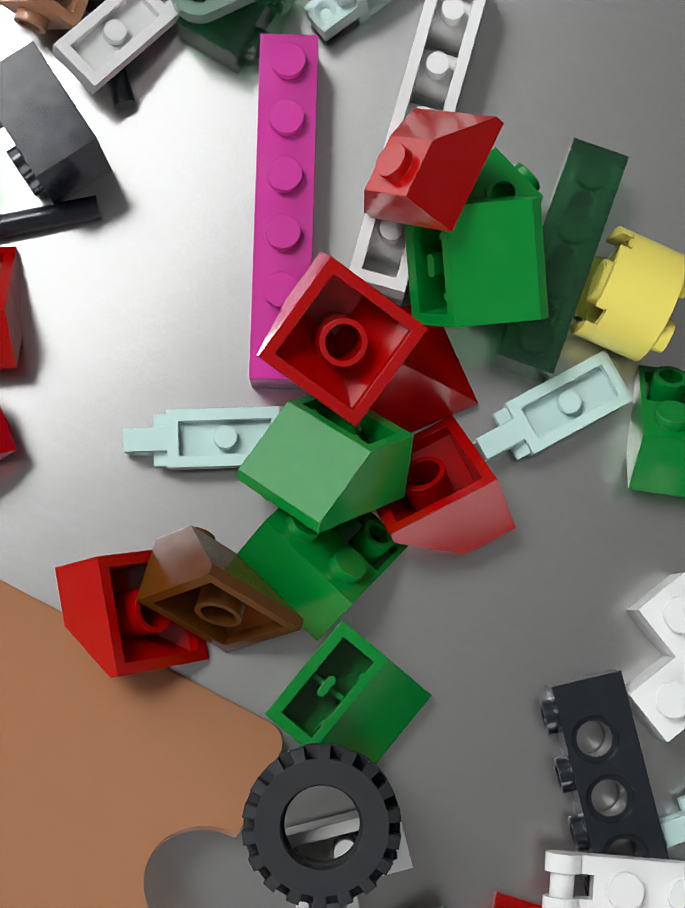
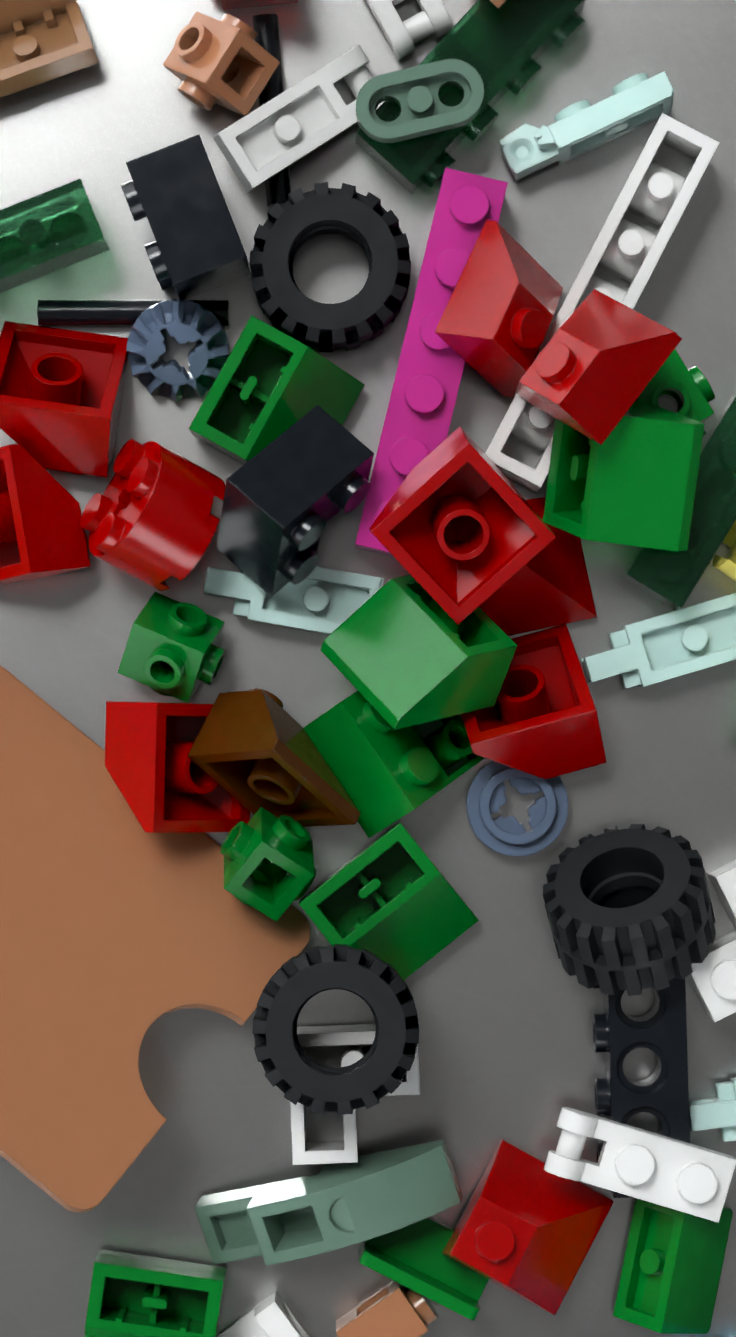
camera: 10 degrees right, 5 degrees up
none -> red brick [80,439,225,591]
none -> green brick [118,592,226,703]
none -> sand blue gear [126,299,229,402]
none -> green slope [188,315,365,464]
none -> black brick [217,405,374,597]
none -> green brick [221,807,316,922]
none -> black tyre [249,182,411,352]
none -> red slope [435,220,563,398]
none -> sand blue gear [466,761,568,856]
none -> black tyre [543,824,716,996]

